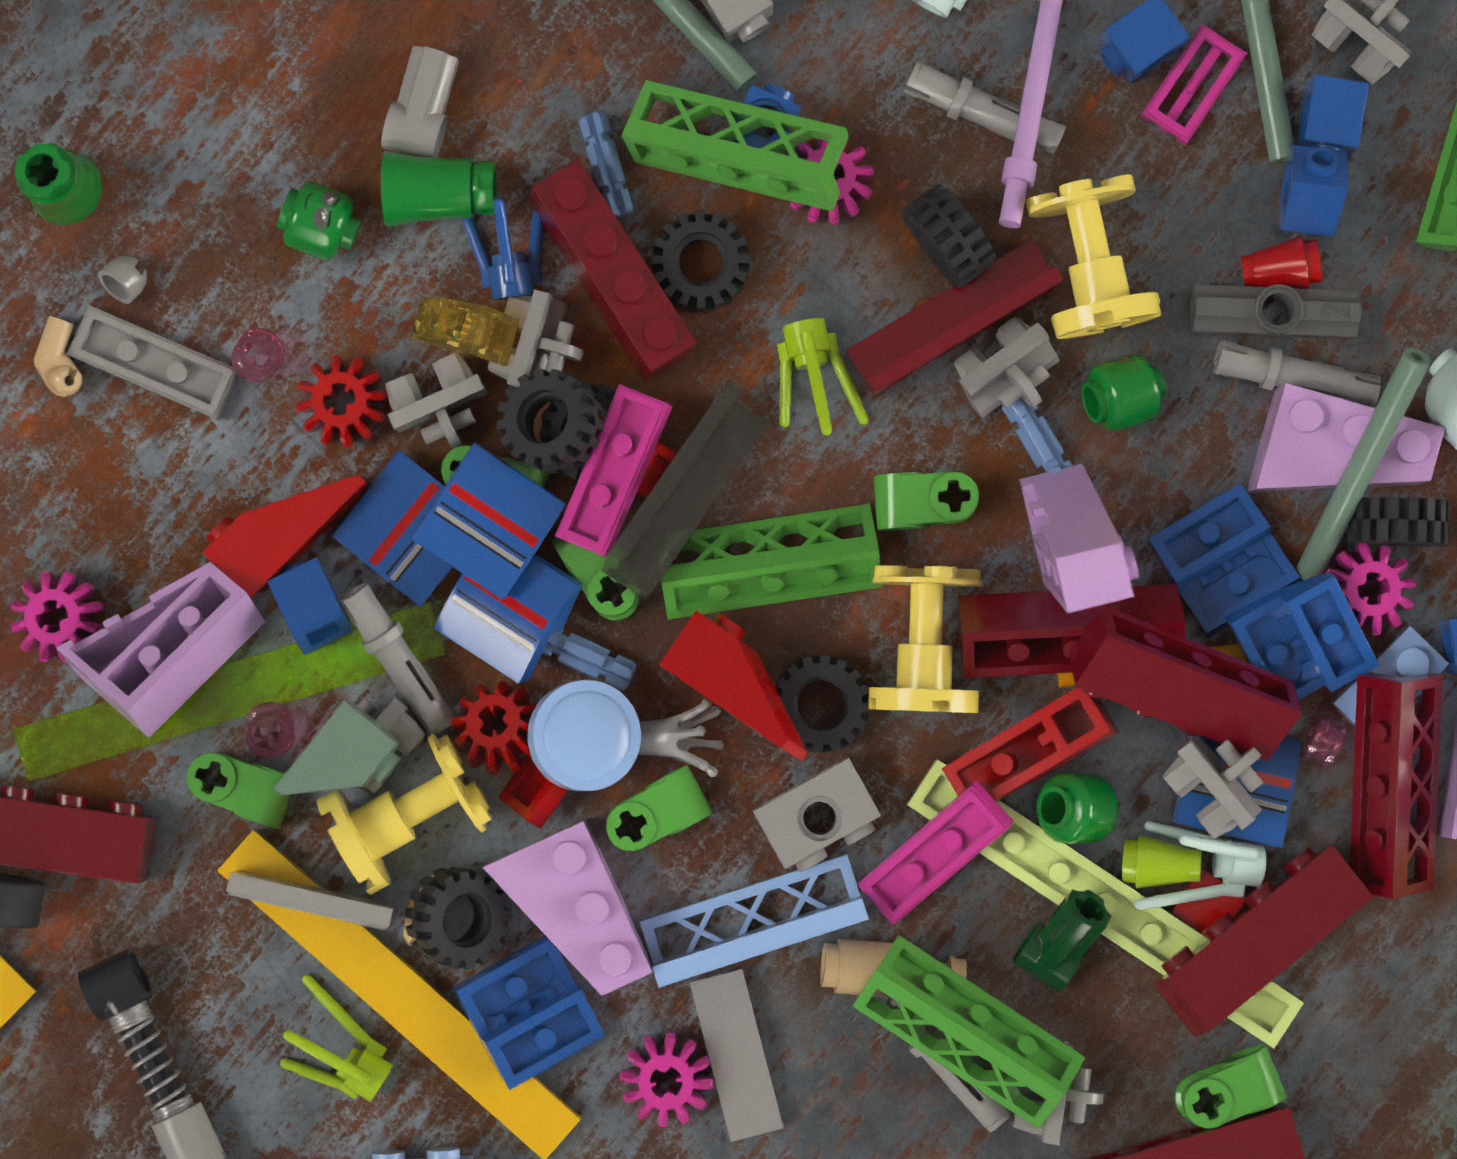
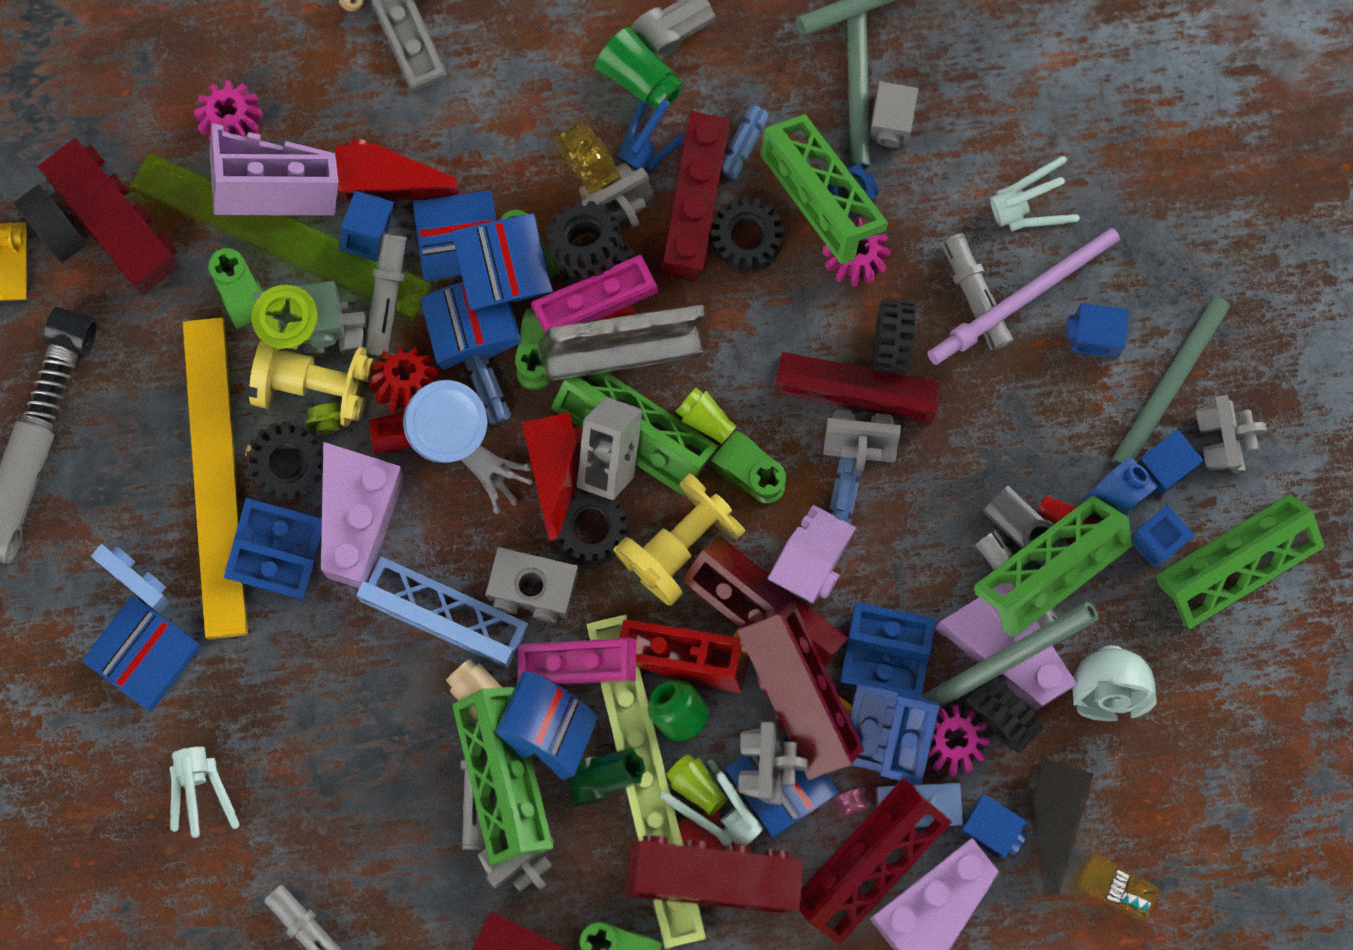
camera: 35 degrees right, 10 degrees down
light grey tile [226,870,398,930] -> none
clear pink bush [231,328,285,383] -> none
clear pink bush [245,702,295,758] -> none
green head [276,181,362,261] -> none
lime plant [280,975,393,1102] -> none
red gear [295,355,389,448] -> none
light grey hips [385,352,488,450] -> none
bright green piece [606,764,713,851] -> none
dark pink gear [620,1031,713,1127] -> none
light grey tile [689,967,784,1142] -> none
lime plant [777,318,869,436] -> none
light yellow piece [1025,174,1162,339] -> none
green head [1081,354,1167,432] -> none
dark pink tile [1140,24,1247,146] -> none
none -> lime gear [251,285,318,350]
none -> lime plate [304,403,341,435]
none -> blue slope [495,671,598,780]
none -> light grey brick [577,397,643,500]
none -> lime cone [675,387,736,444]
none -> bright green fence [974,496,1132,638]
none -> blue brick [1131,504,1195,570]

